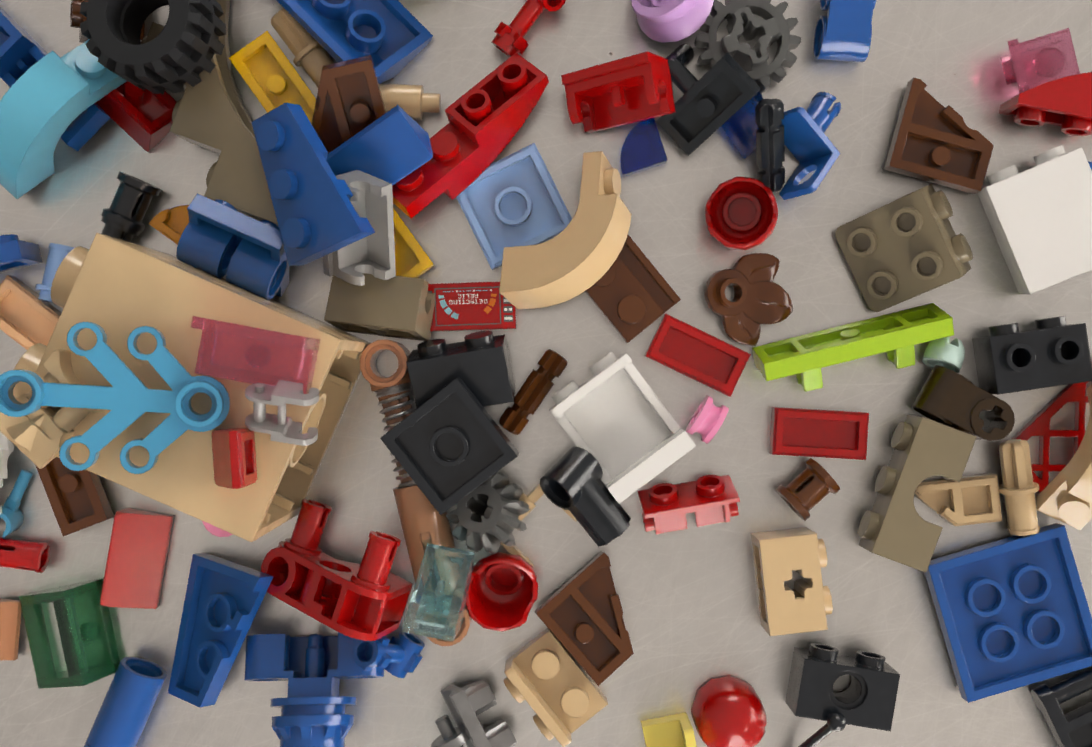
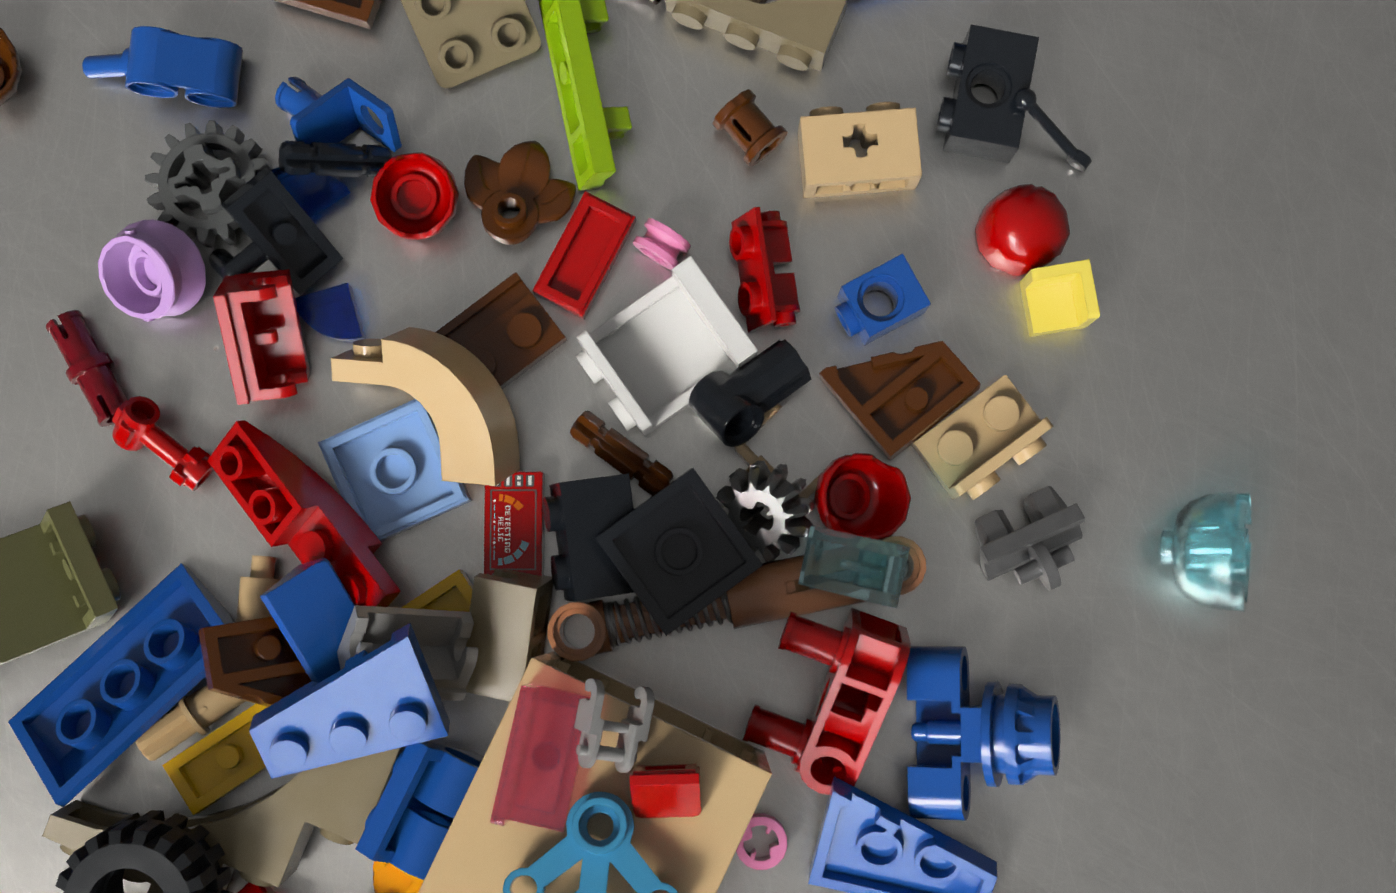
camera: 80 degrees left, 5 degrees down
blue bar [352,630,425,678] -> none
red tile [769,407,869,460] -> none
none -> blue brick [834,253,931,346]

